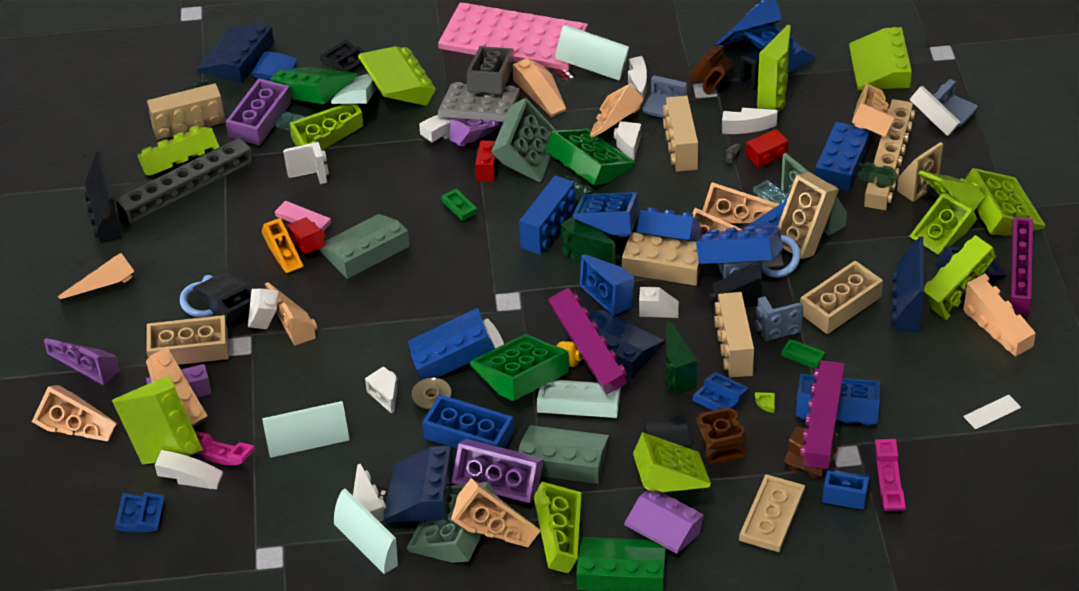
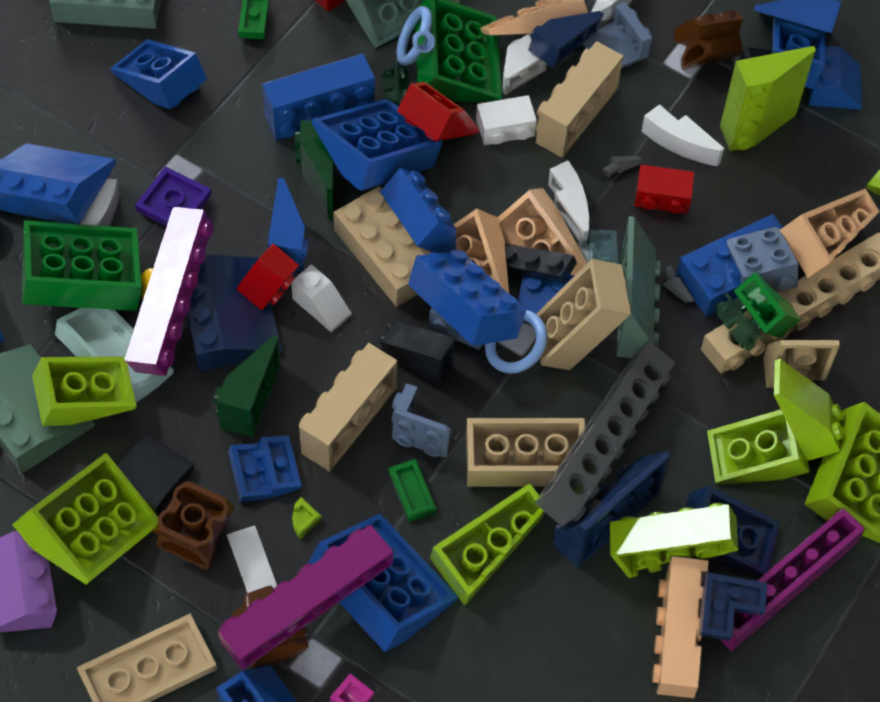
camera: 35 degrees right, 15 degrees up
none -> lime slope [32,356,137,426]
none -> blue slope [110,39,207,109]
none -> dark purple plate [135,166,212,226]
none -> white sticker [227,525,277,593]
none -> red brick [236,244,299,311]
none -> light blue piece [396,6,435,66]
none -> red slope [397,82,480,141]
none -> lime wedge [430,483,545,606]
none -> white brick [476,95,537,145]
none -> black plate [505,244,577,283]
none -> dark blue slope [528,11,604,68]
none -> dark grey brick [535,341,675,526]
none -> white slope [548,161,589,247]
none -> dark blue plate [698,572,767,640]
none -> sand blue bracket [727,227,798,292]
none -> green arch [734,272,801,338]

